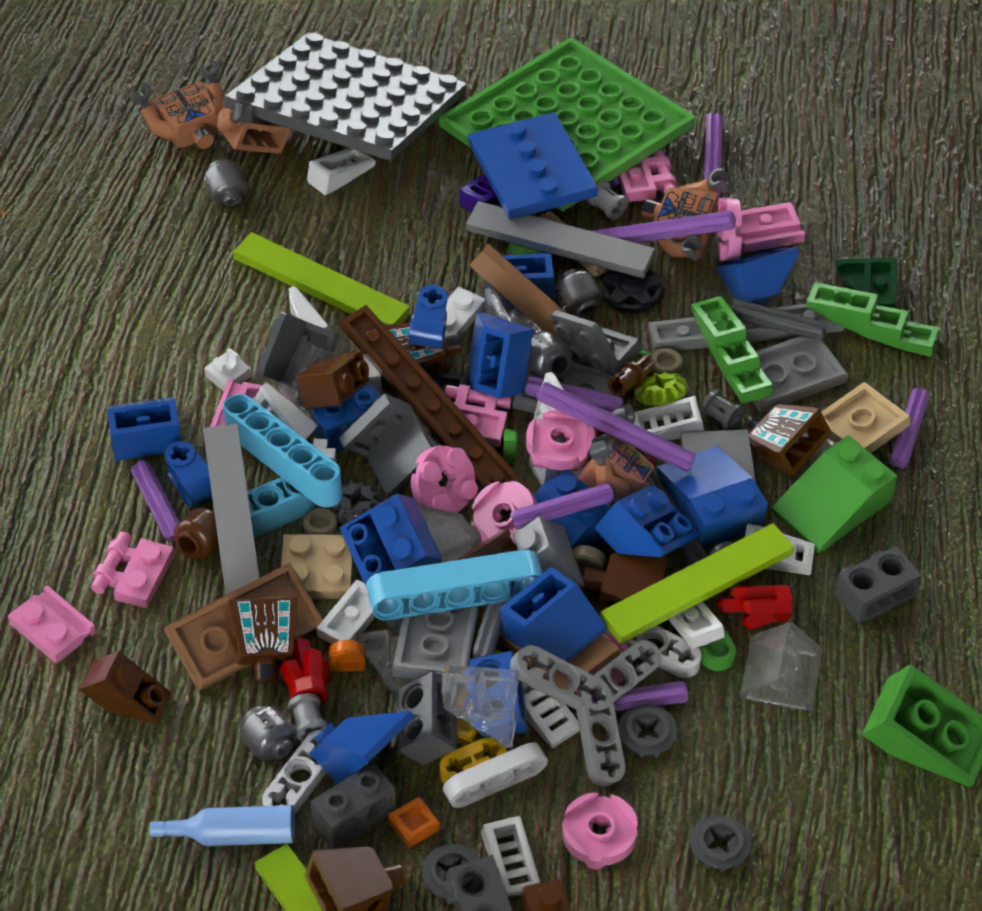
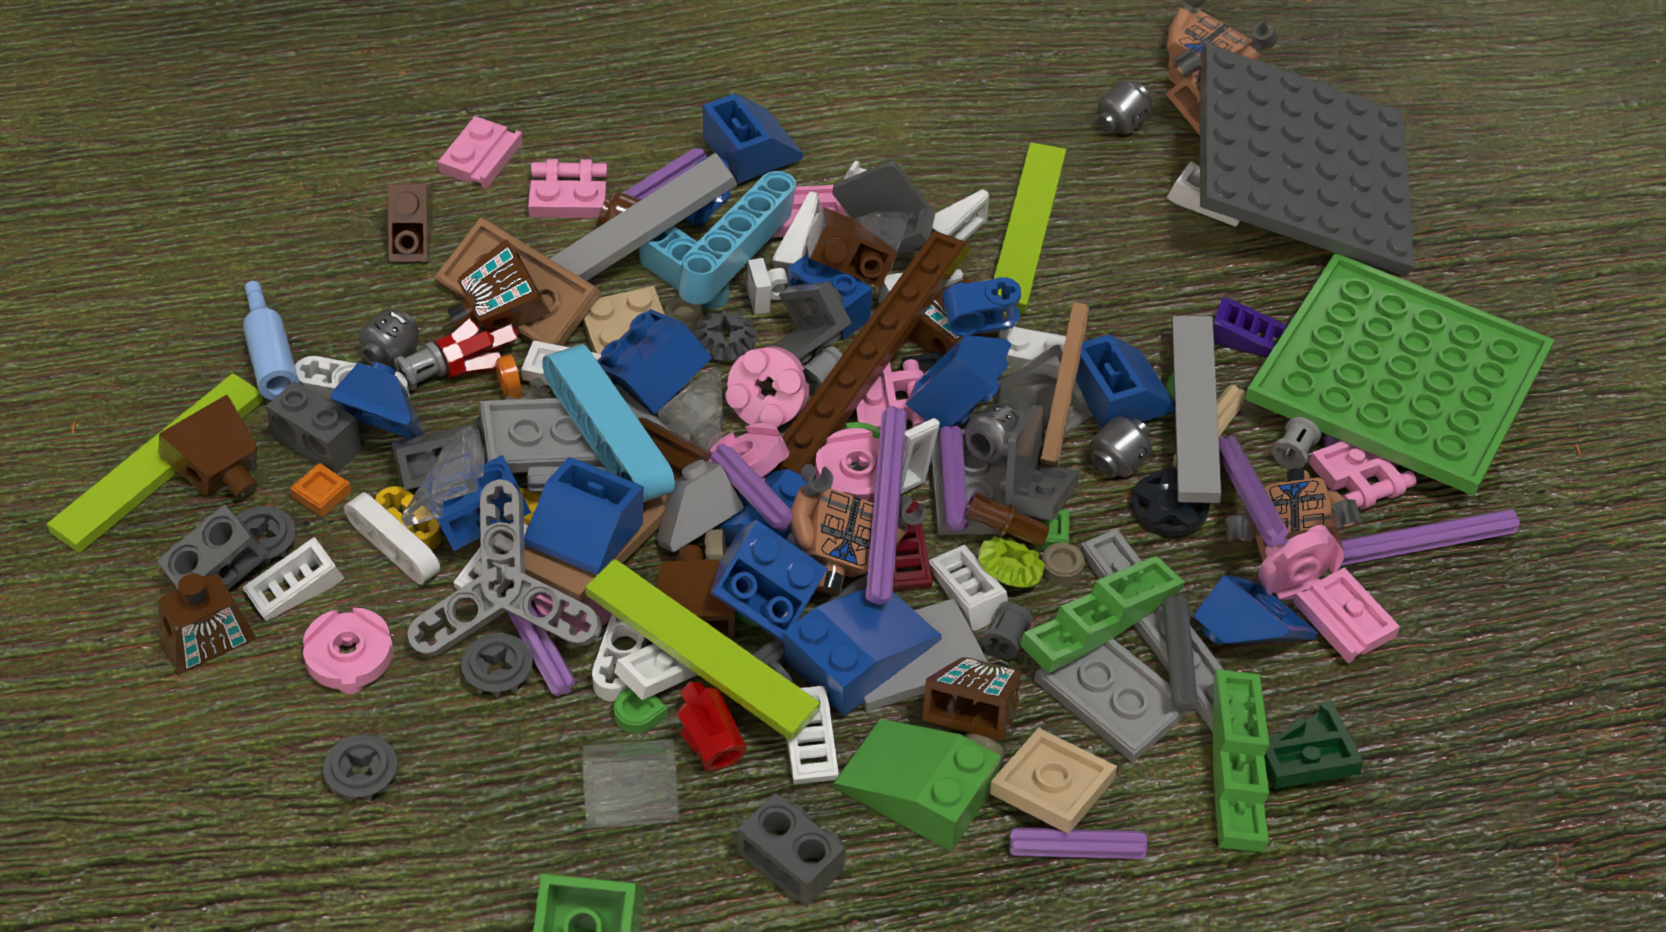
camera: 70 degrees right, 0 degrees up
blue plate [468,112,598,220] -> none

